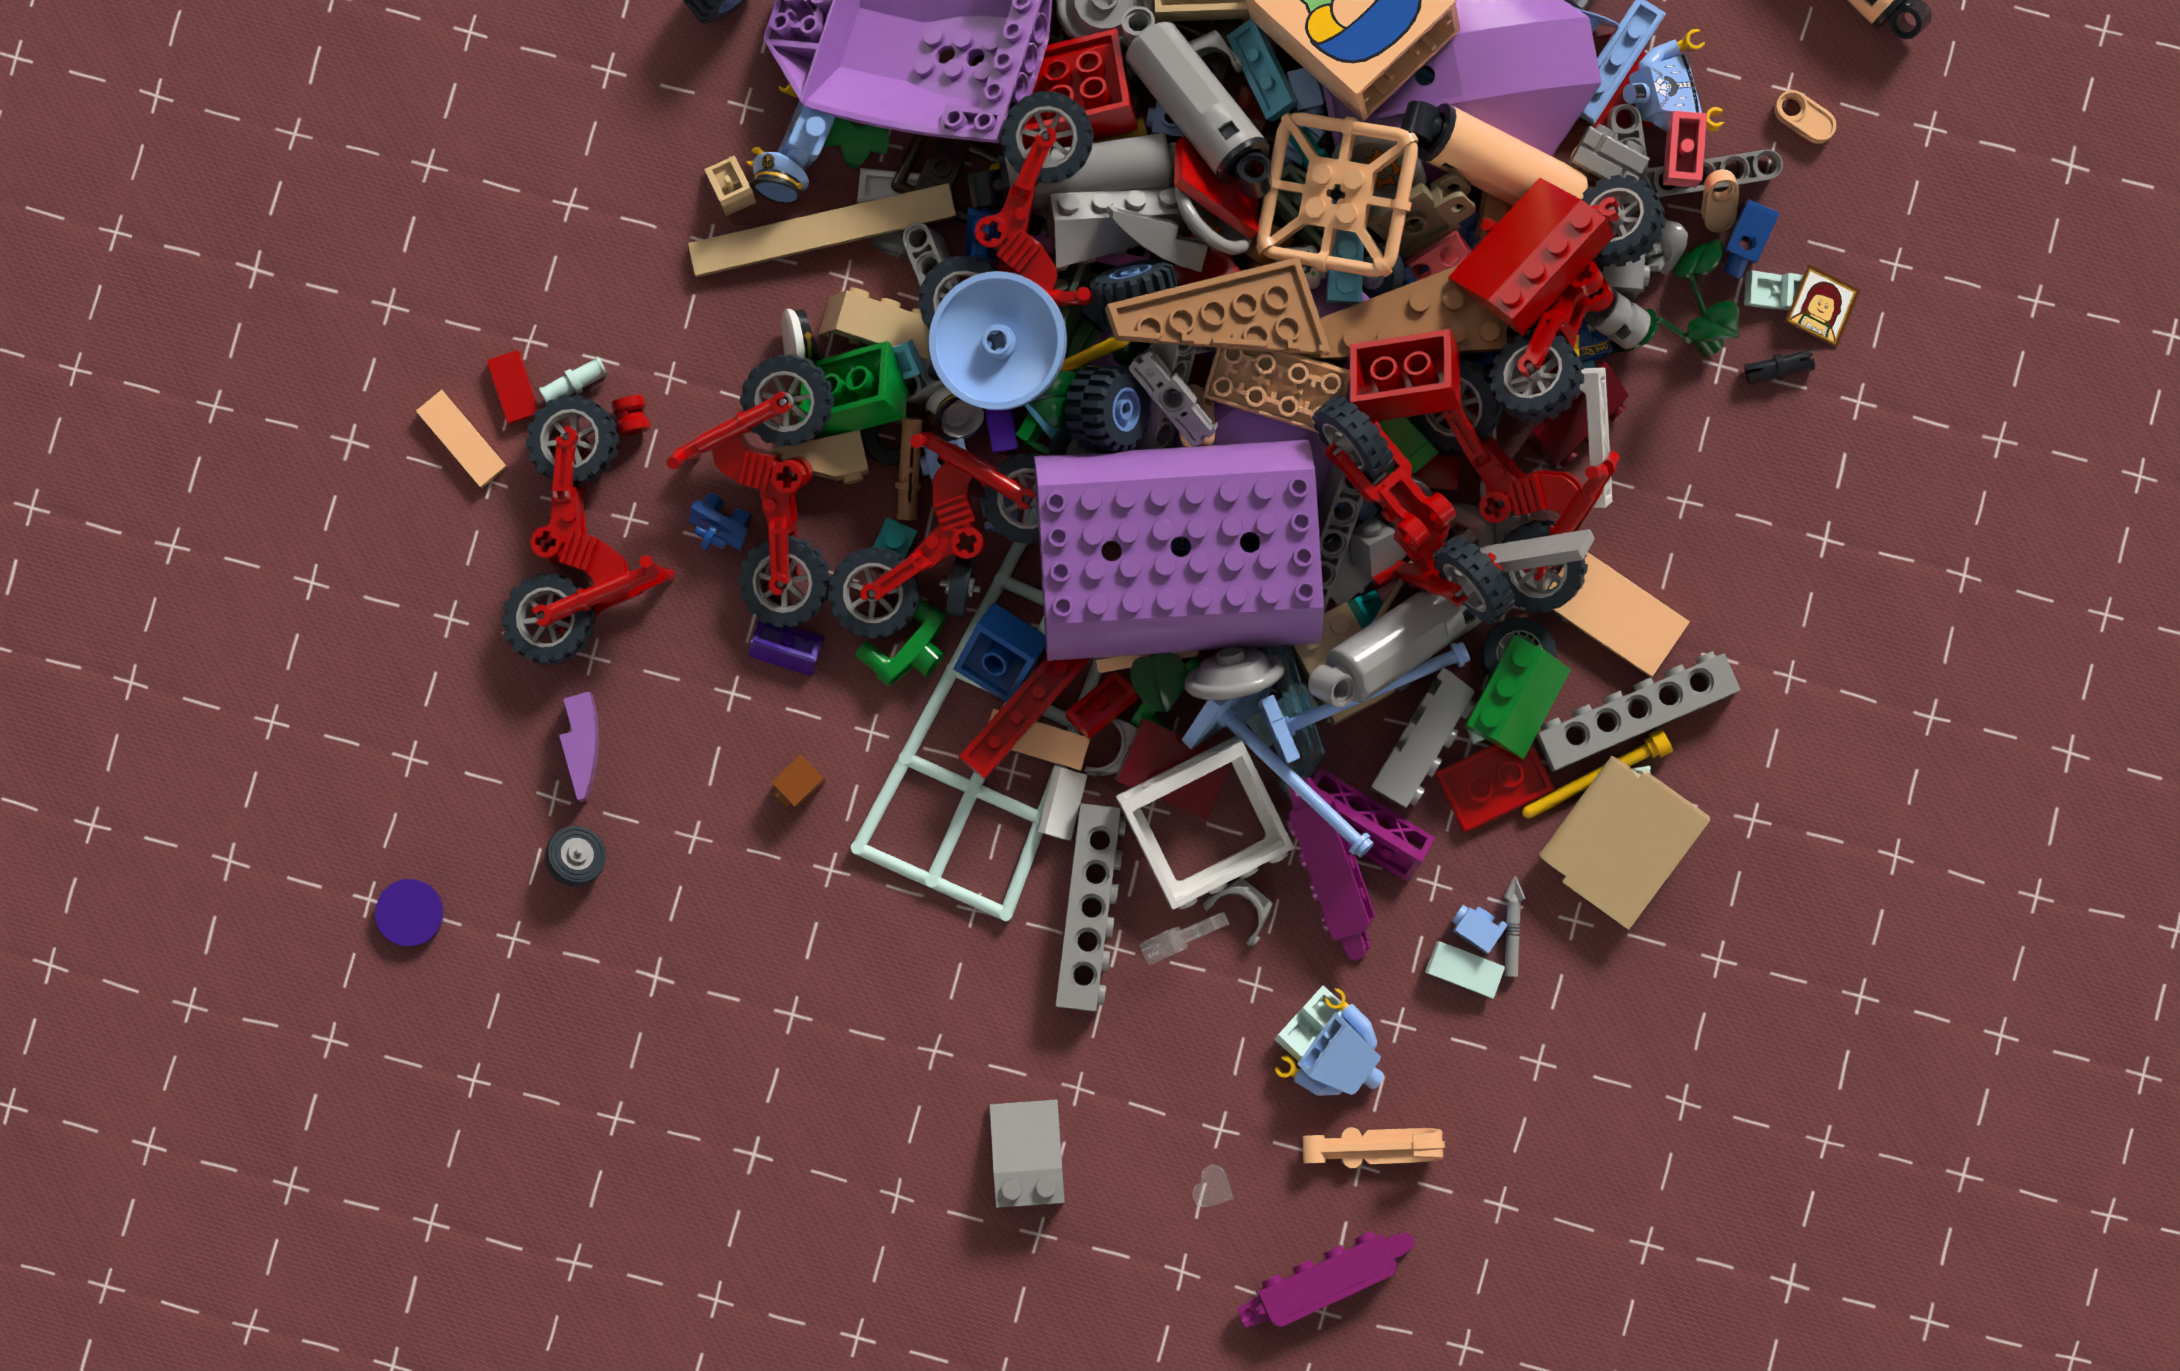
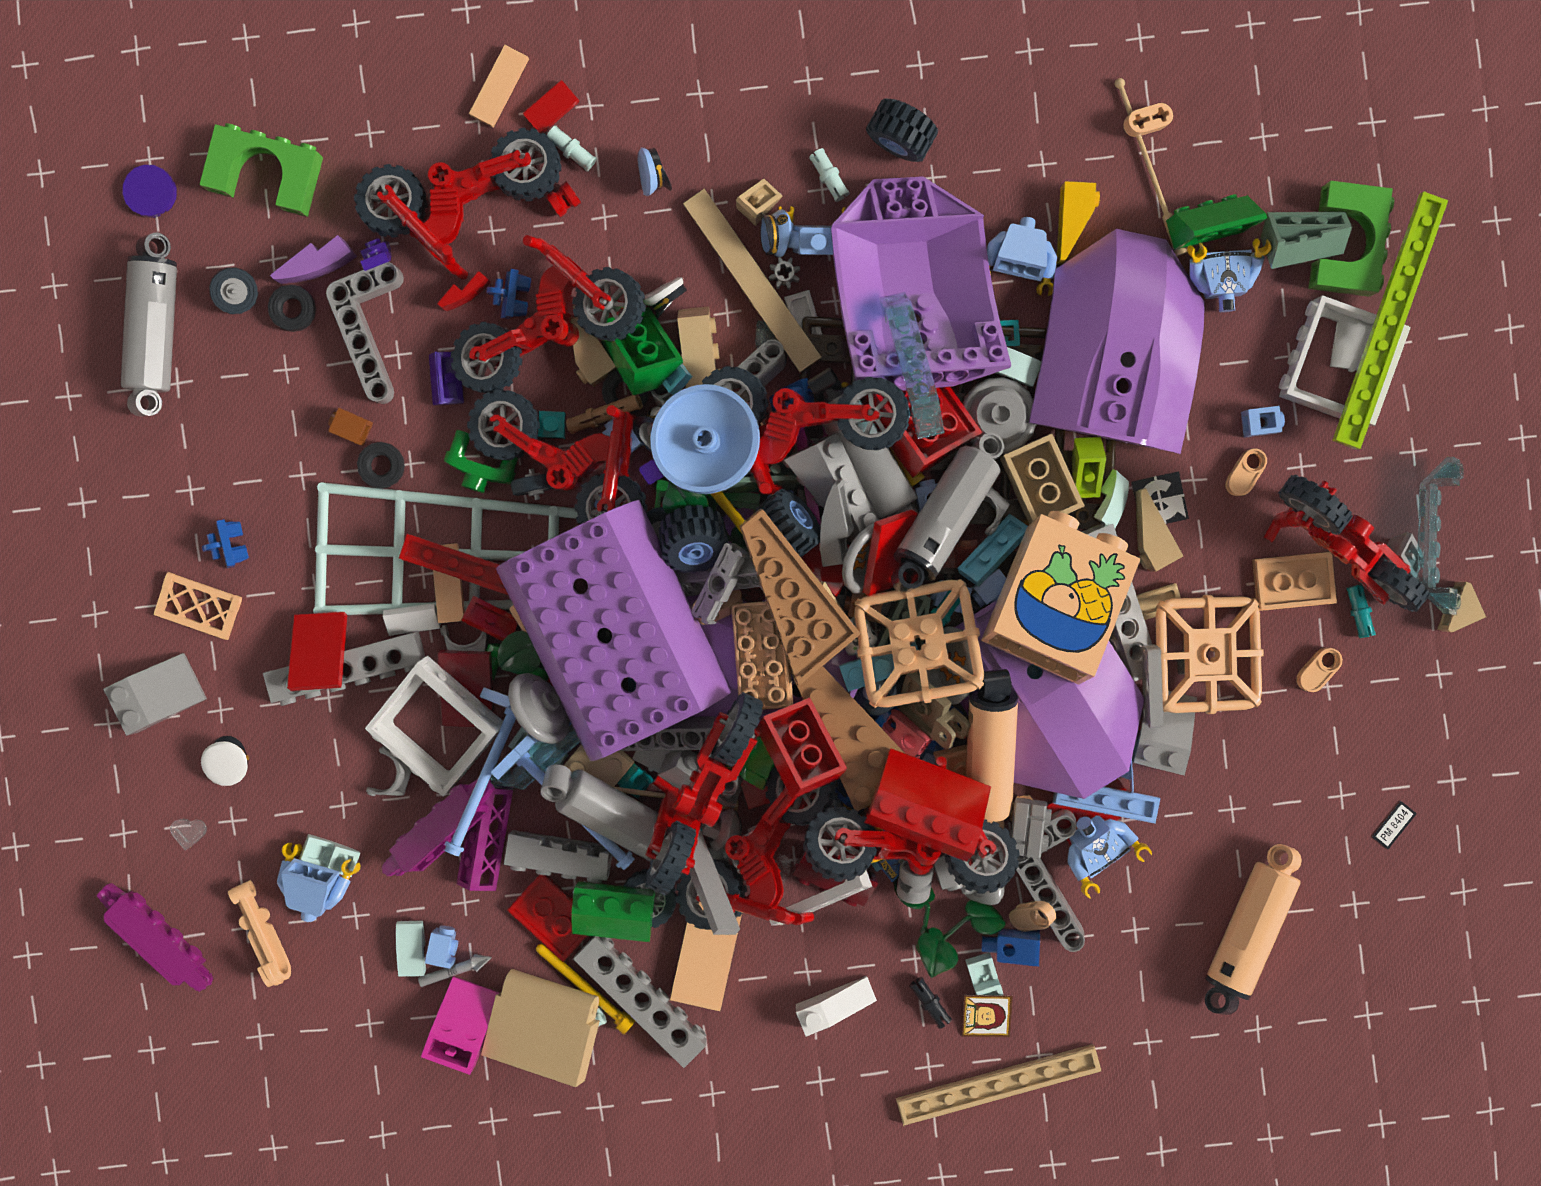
camera: 70 degrees right, 5 degrees up
green plate [824,117,889,169] -> none
blue slope [953,603,1046,702] -> none
clear piece [1139,912,1229,966] -> none
coral brick [1663,111,1707,188] -> none
light nougat piece [1774,90,1836,144] -> none
none -> light grey piece [120,233,177,417]
none -> light nougat window [154,572,242,640]
none -> bright green arch [200,123,323,217]
none -> blue hips [201,519,249,569]
none -> white piece [201,736,249,786]
none -> black tyre [268,285,316,332]
none -> red tile [287,612,347,691]
none -> light grey beam [326,262,404,404]
none -> black tyre [357,442,405,488]
none -> dark purple slope [360,238,392,271]
none -> dark pink slope [421,976,499,1075]
none -> red slope [437,271,491,311]
none -> light blue piece [637,148,672,196]
none -> light grey gear [769,257,800,290]
none -> white slope [796,976,877,1036]
none -> light aqua pin [809,148,850,202]
none -> clear light blue slope [879,292,944,439]
none -> tan tile [896,1044,1101,1126]

